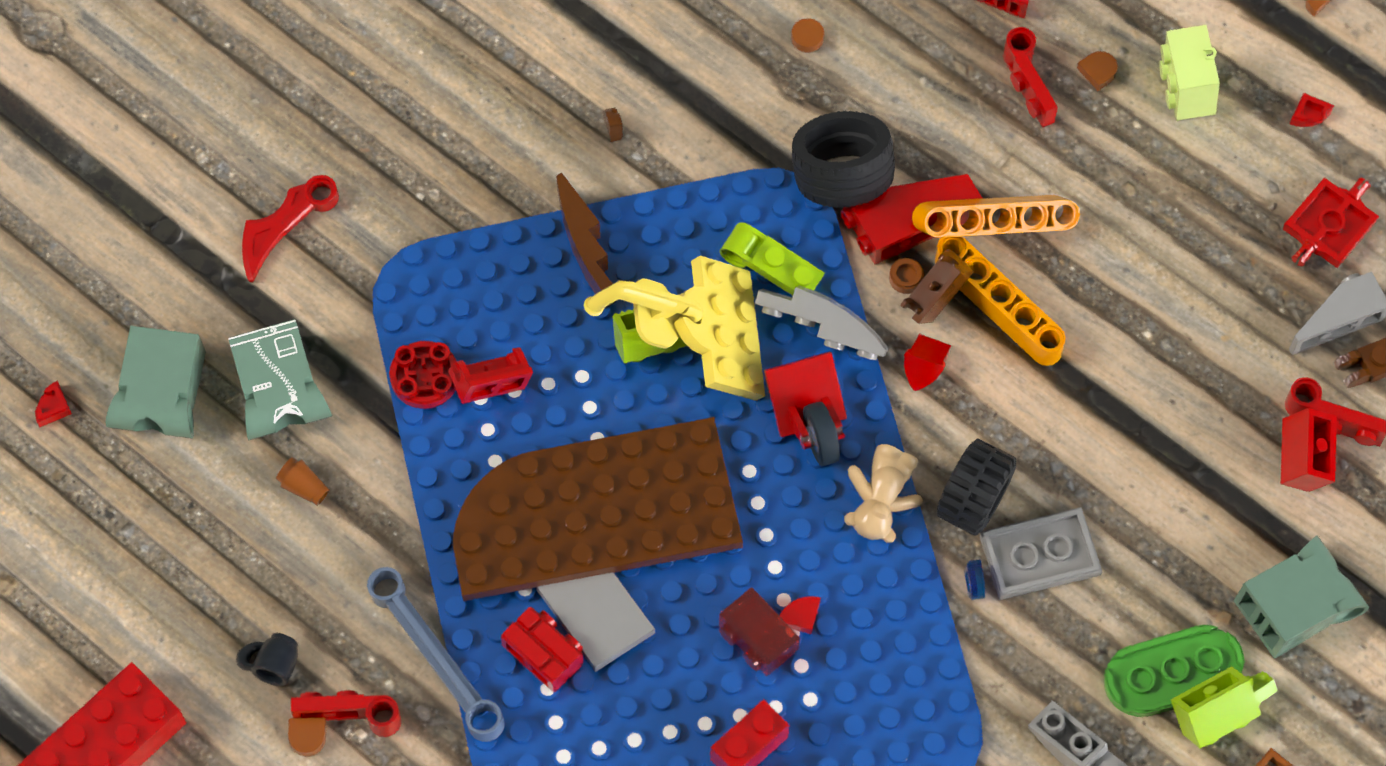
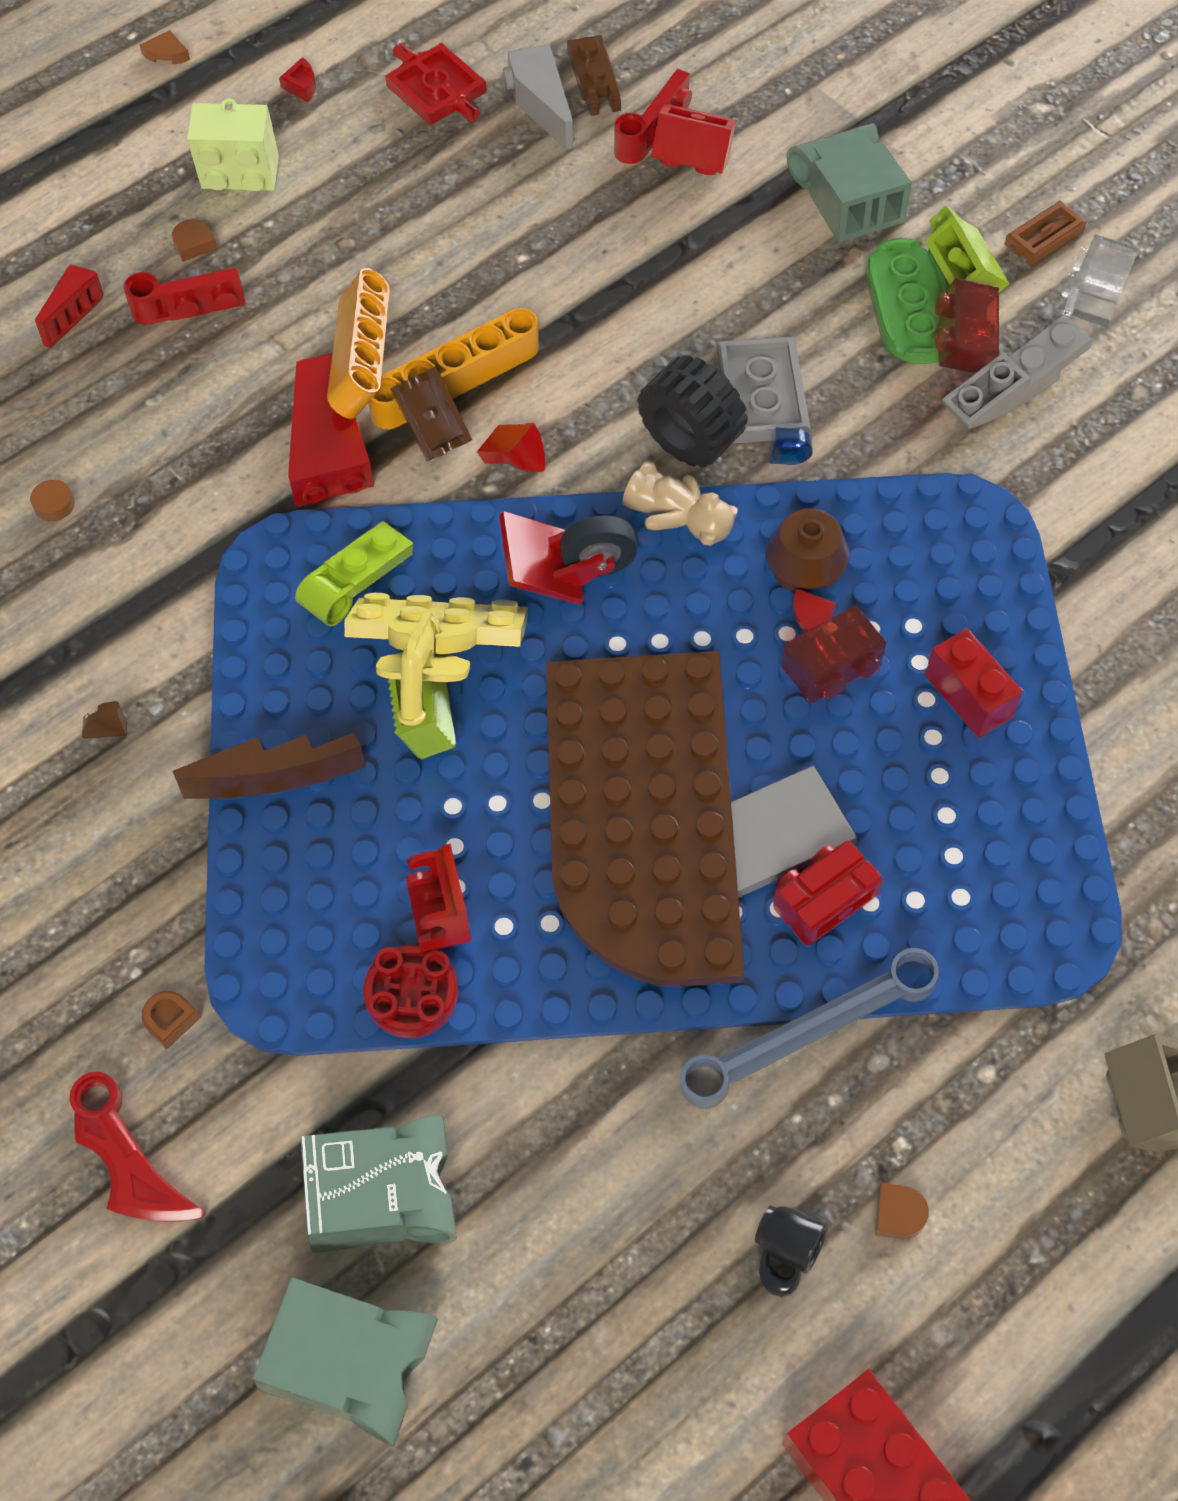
camera: 80 degrees left, 5 degrees down
dark orange cone [276,457,330,506] -> none
red plate [291,690,401,737] -> none
light grey slope [755,285,888,360] -> none
black tyre [792,111,895,207] -> none
dark orange tile [889,258,924,294] -> none
none -> dark orange tile [142,991,201,1050]
none -> reddish brown cone [766,509,850,592]
none -> clear red brick [935,278,999,374]

